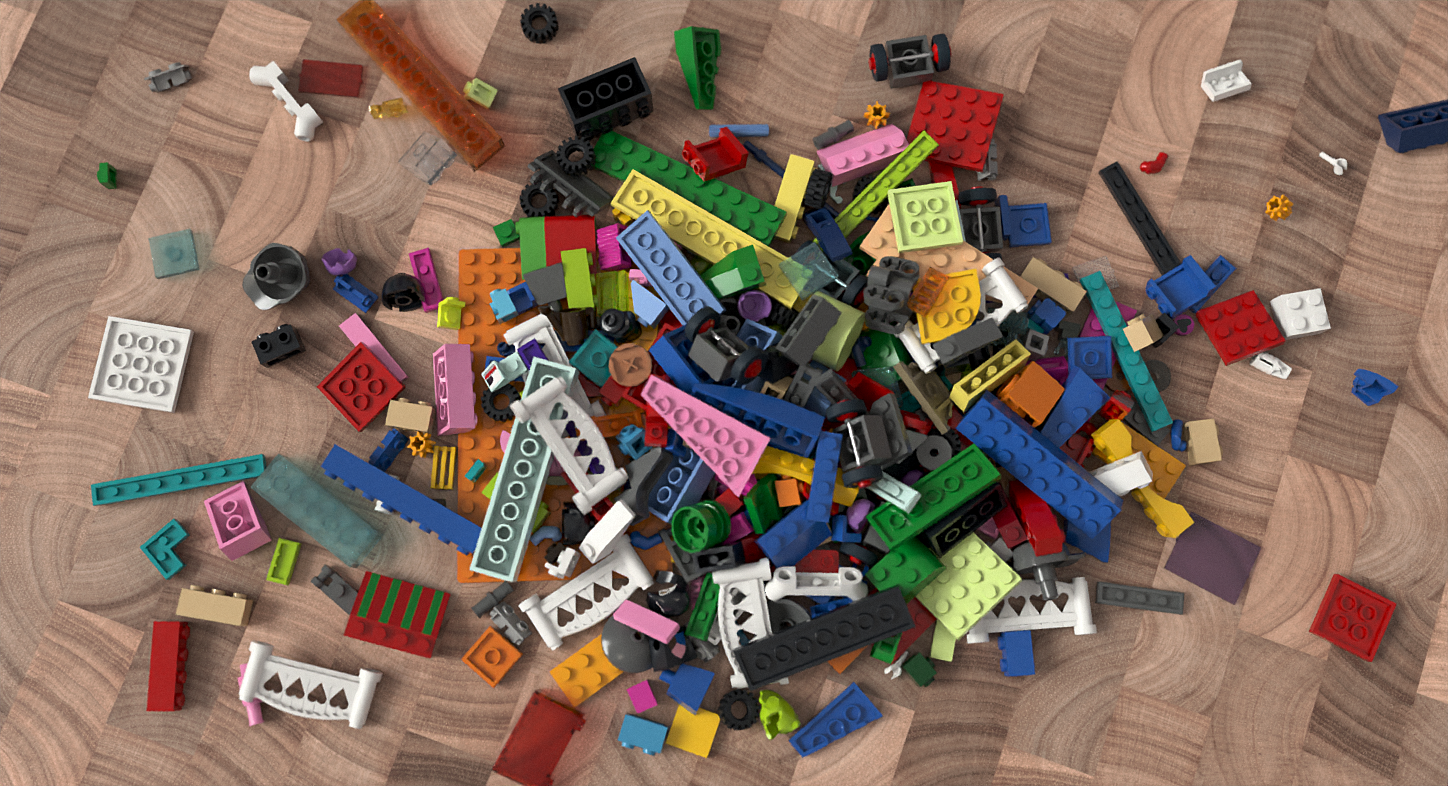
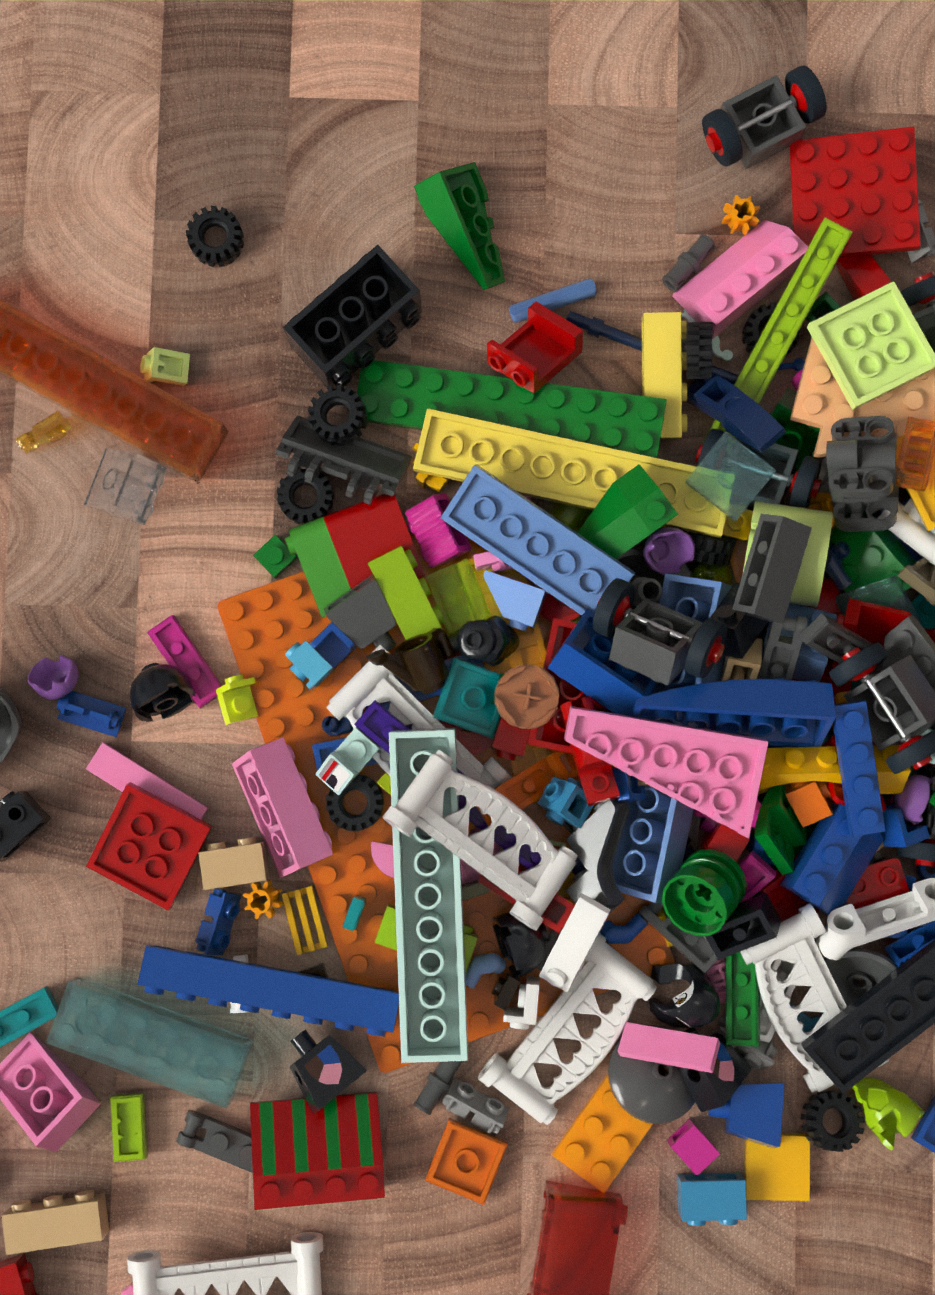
camera: 15 degrees left, 5 degrees up
none -> black torso [290,1029,366,1113]

